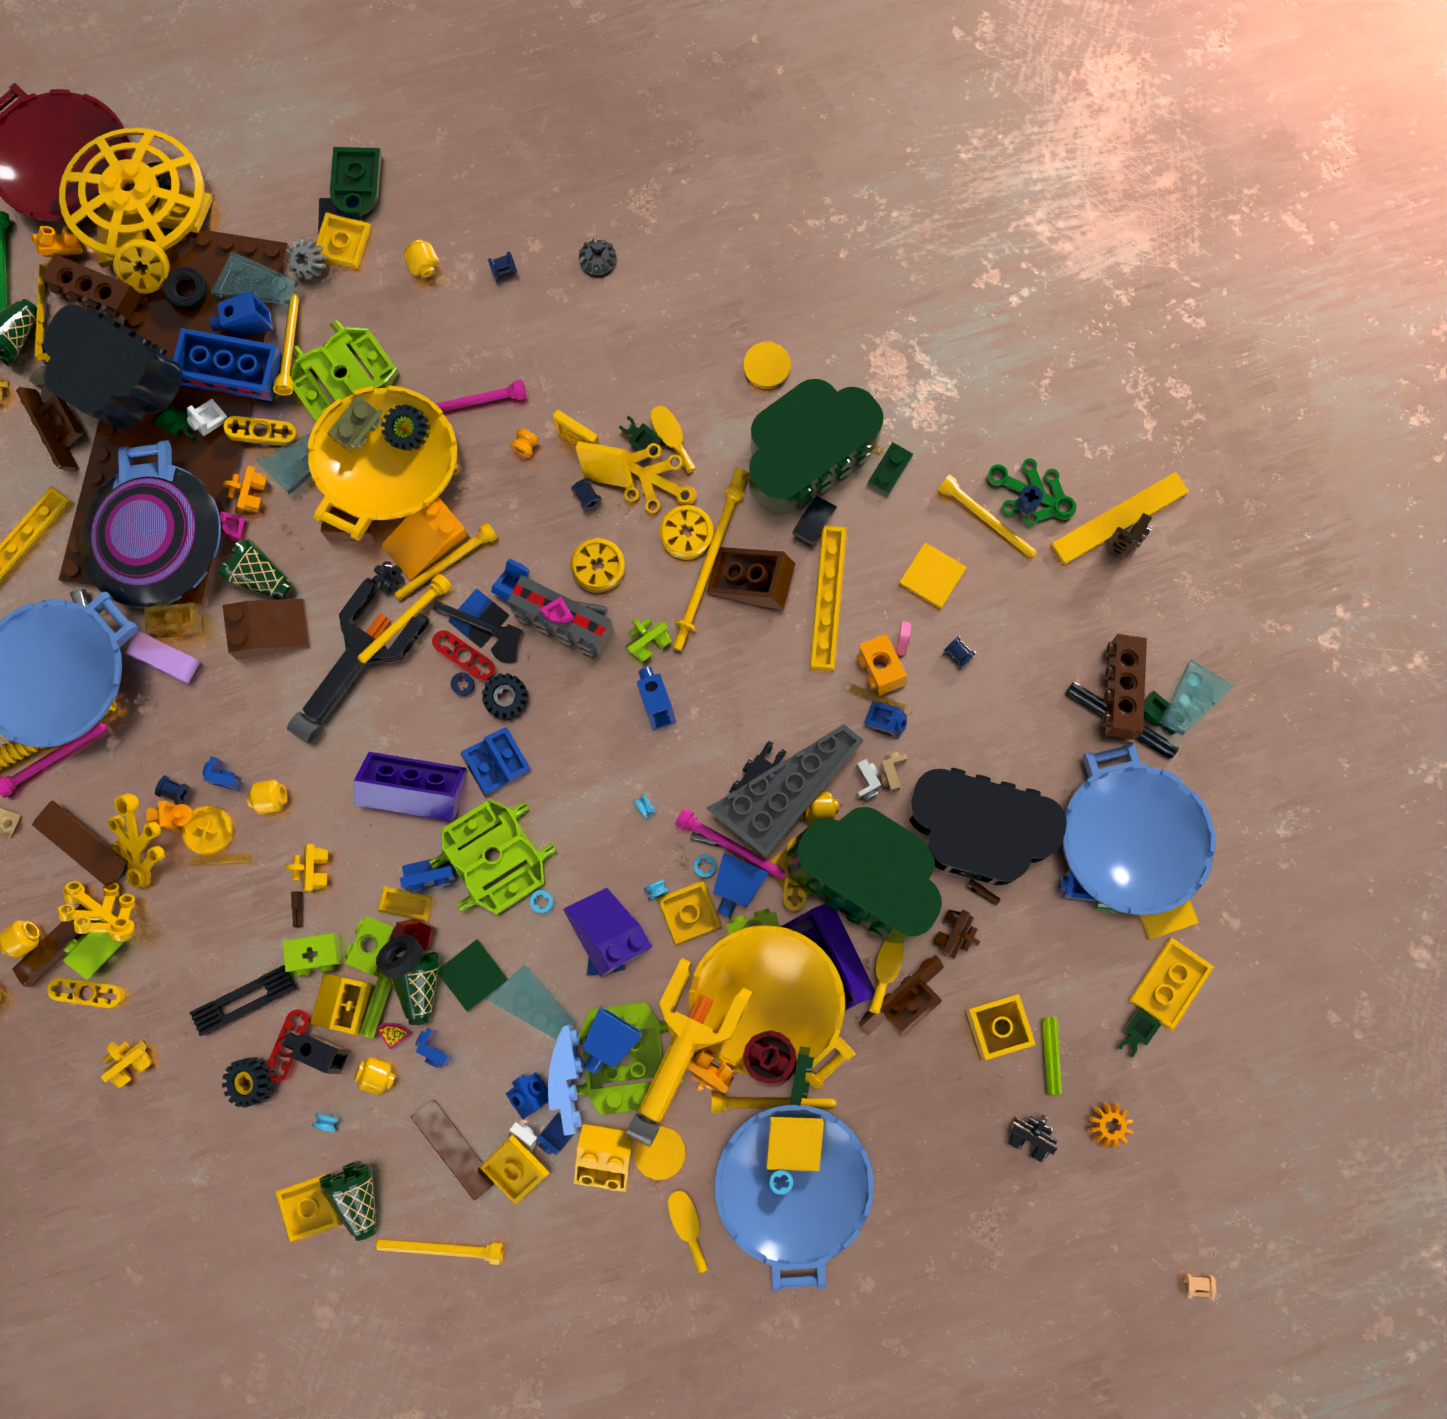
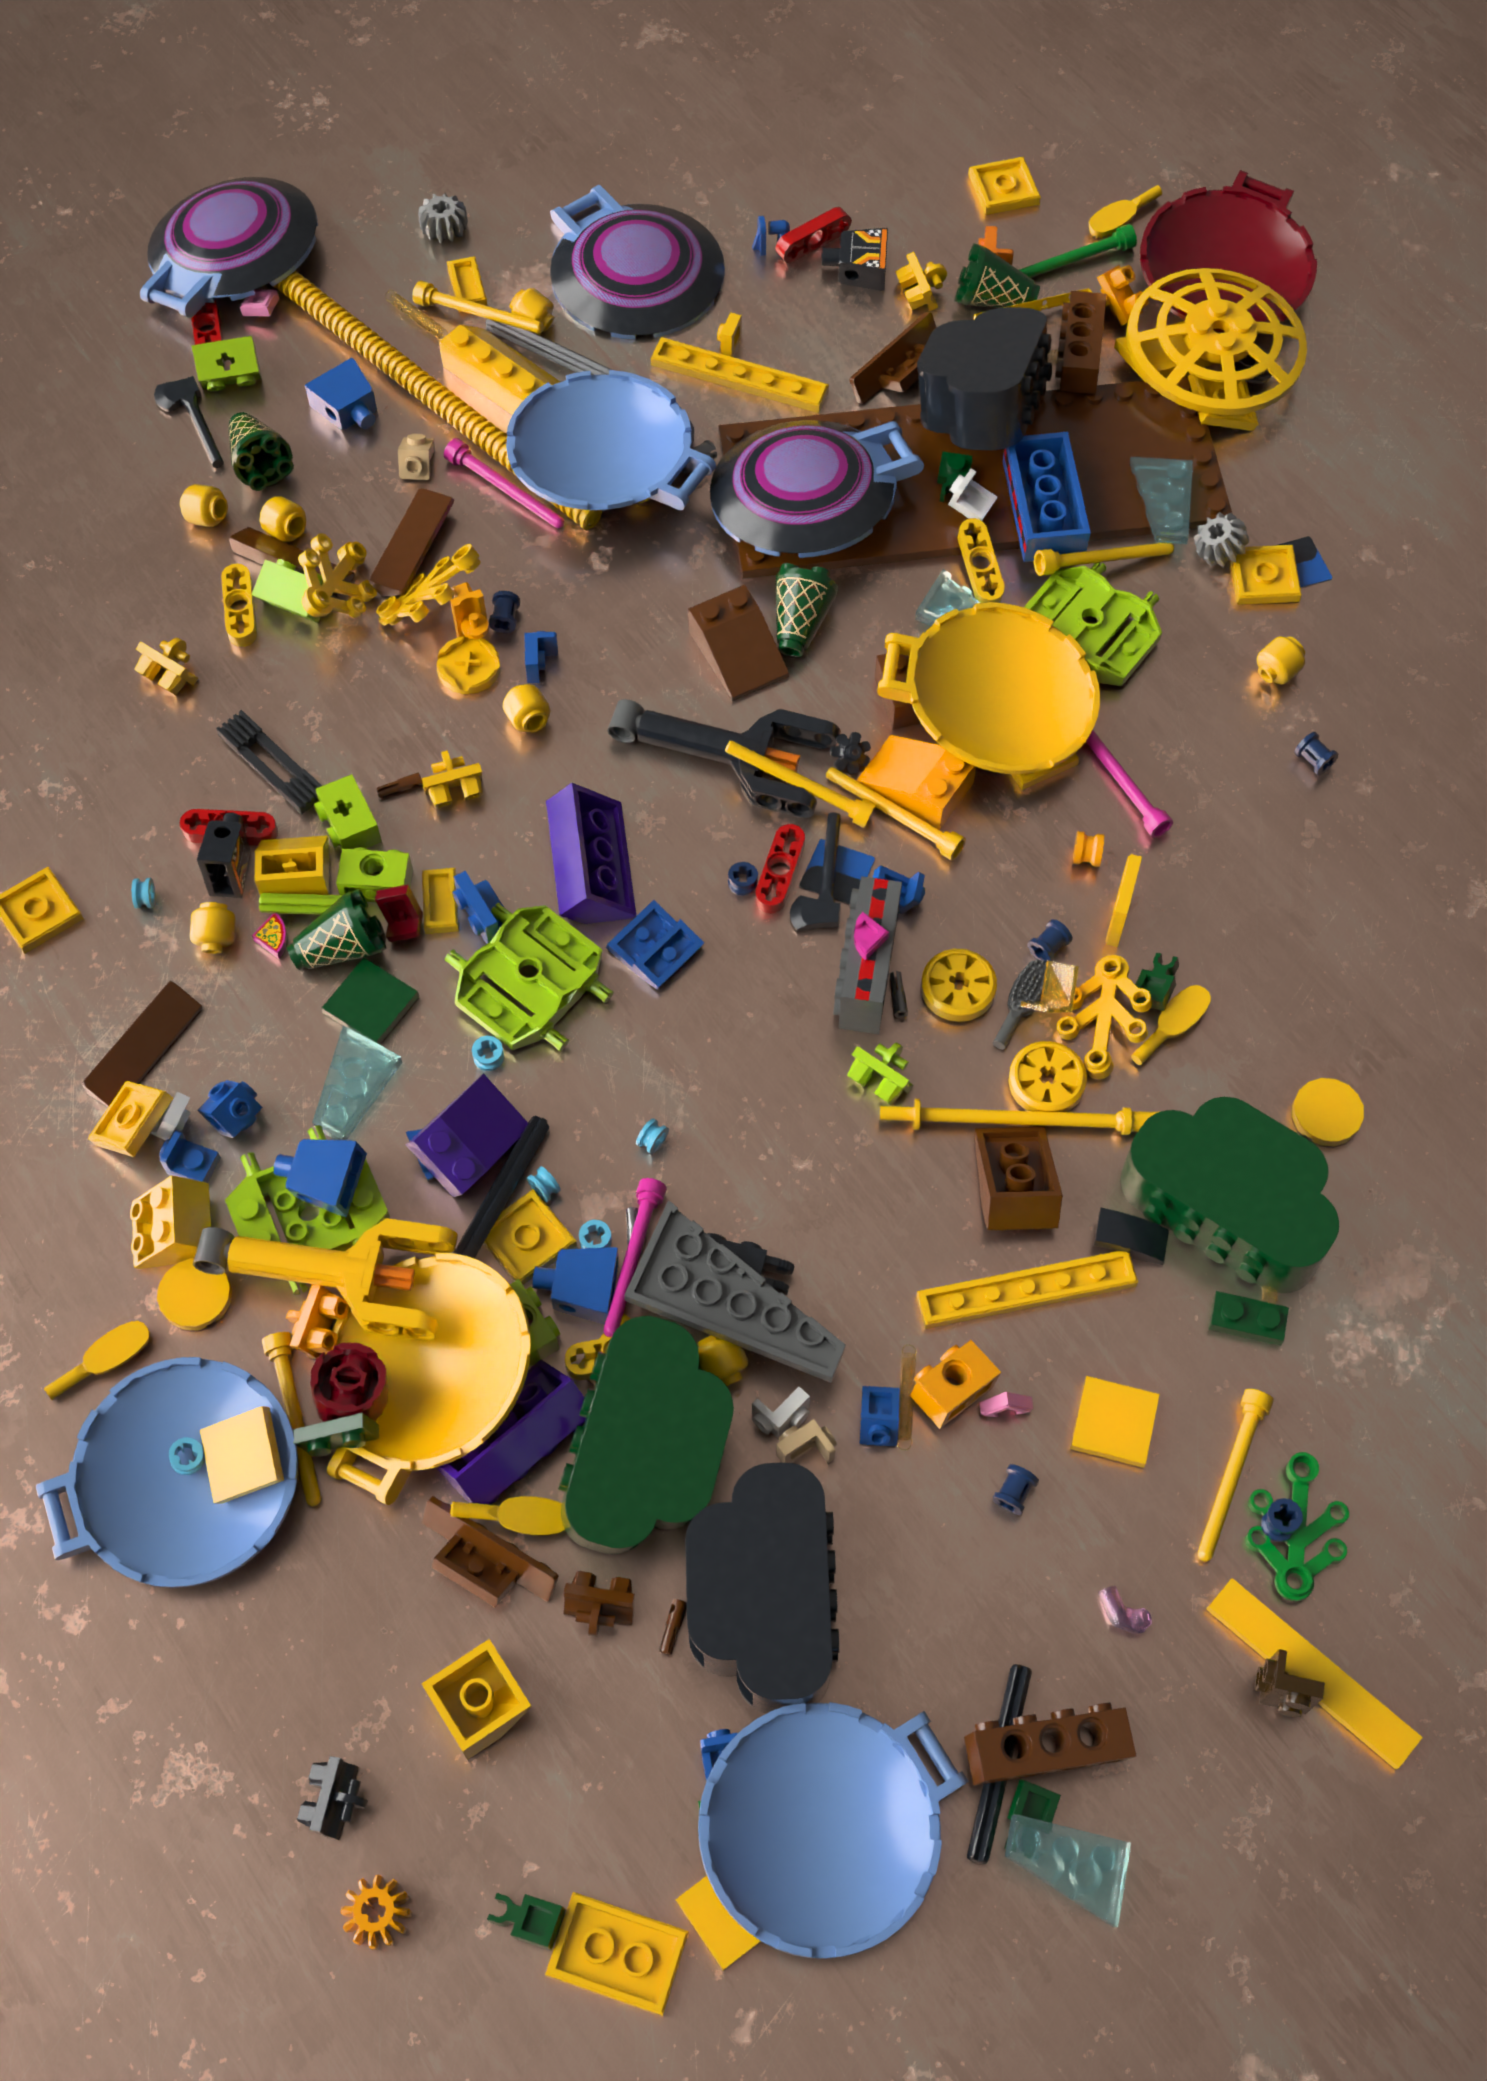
camera: 70 degrees right, 15 degrees down
yellow wheel [113,239,170,294] -> none
lavender beam [125,631,201,684] -> none
clear yellow brick [144,603,204,639] -> none
black tyre [163,267,208,311] -> none
clear yellow piece [182,853,257,866] -> none
blue torso [209,291,273,338] -> none
dark pink tile [219,511,245,542] -> none
light orange hips [222,466,267,514] -> none
black bush [222,1057,274,1108] -> none
dark green cone [319,1162,376,1241] -> none
olive bracket [327,395,384,453] -> none
dark green plate [330,147,382,217] -> none
yellow piece [375,1239,504,1265] -> none
black tyre [376,934,422,978] -> none
black bush [381,404,430,451] -> none
blue bracket [415,1028,452,1068] -> none
black bush [482,673,528,720] -> none
light blue slope [548,1025,584,1136] -> none
yellow tile [575,441,632,488] -> none
dark grey gear [579,238,617,275] -> none
blue torso [636,667,676,731] -> none
lime axle [1042,1017,1062,1095] -> none
none -> black axle [453,1116,549,1259]
none -> dark grey piece [993,959,1052,1050]
none -> clear yellow bracket [1020,960,1079,1013]
none -> clear purple arm [1098,1586,1152,1634]

